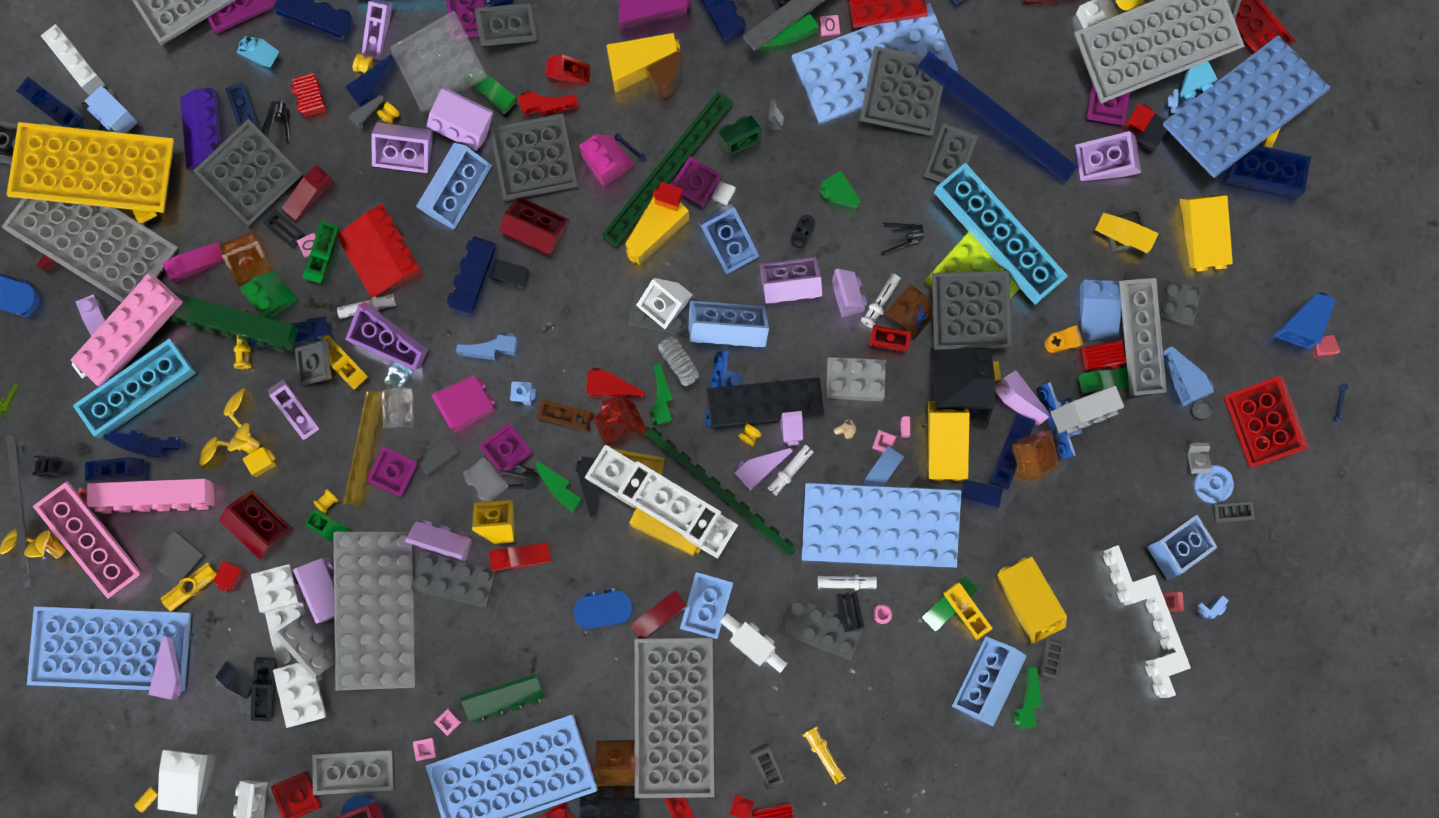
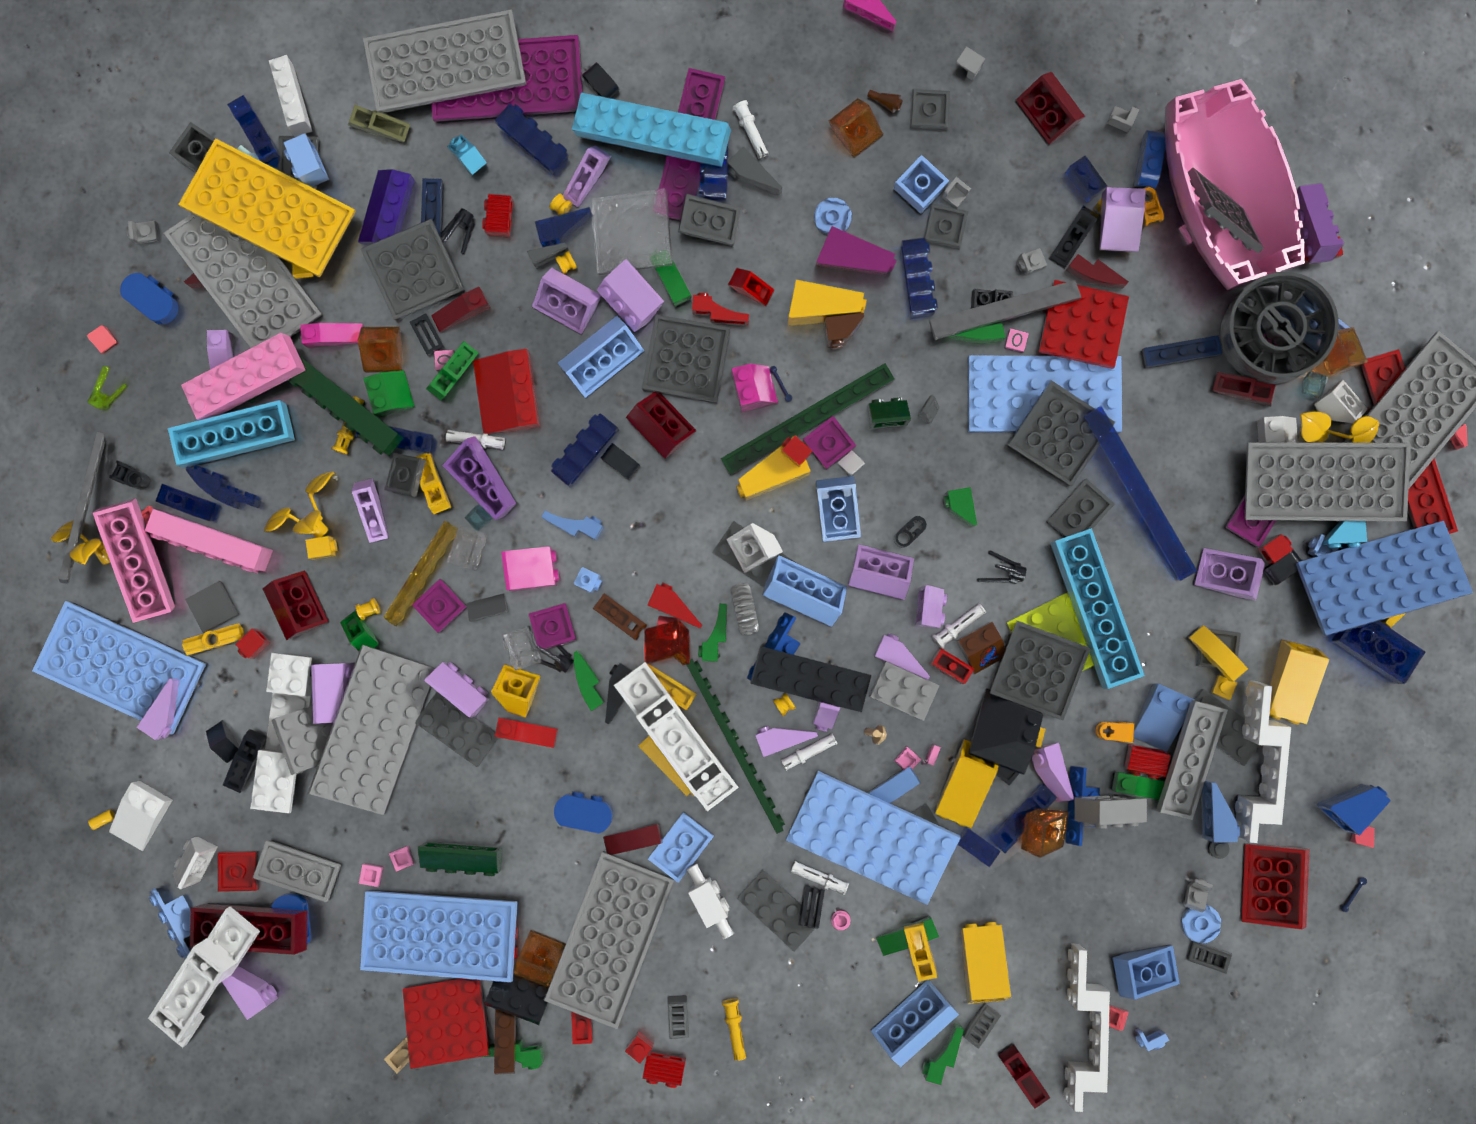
camera: 25 degrees right, 5 degrees up
none -> olive slope [348,104,410,142]
none -> lavender slope [874,633,930,680]
none -> dark red slope [998,1044,1050,1109]
none -> yellow plate [1210,675,1237,700]
none -> white bracket [1235,681,1291,843]

